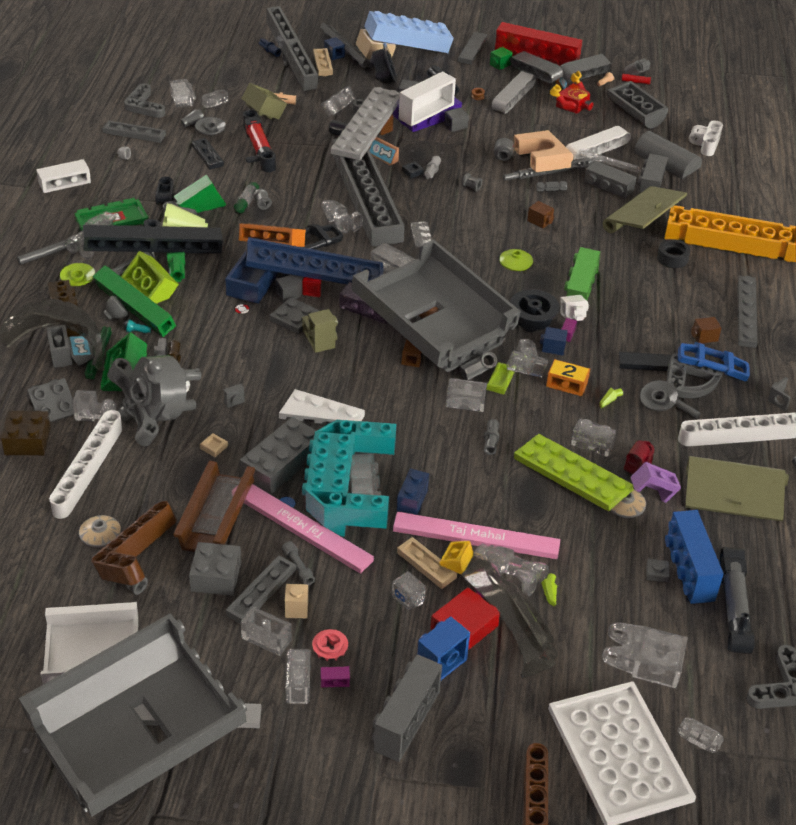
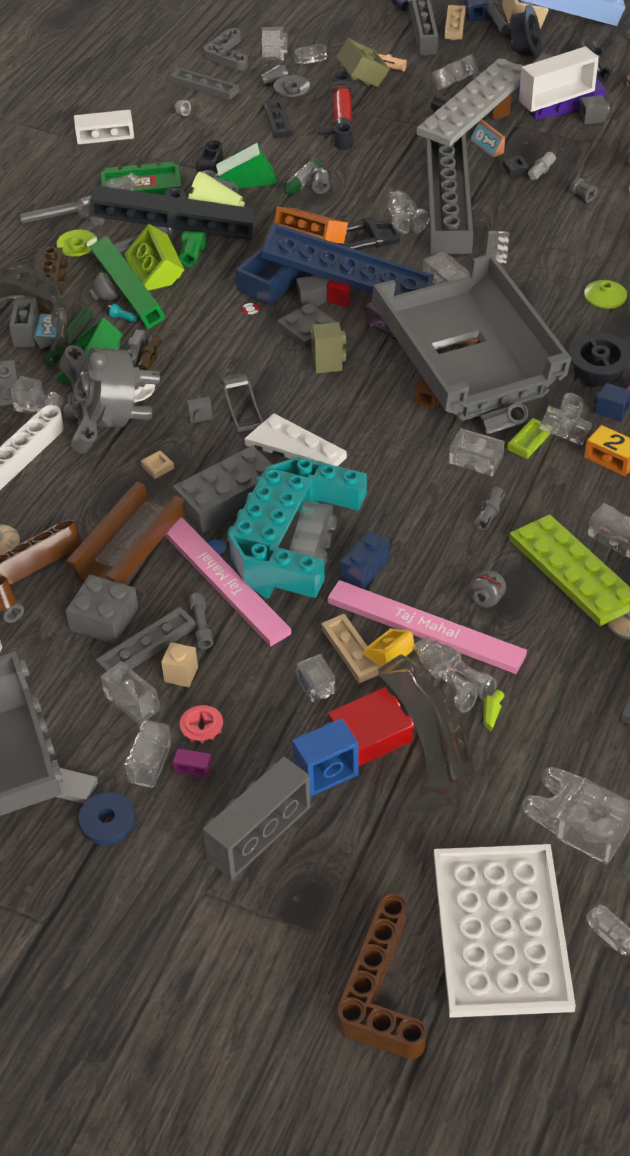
camera: 20 degrees right, 5 degrees up
none -> dark blue tile [78,792,136,845]
none -> dark grey piece [220,373,264,432]
none -> dark grey head [469,570,506,608]

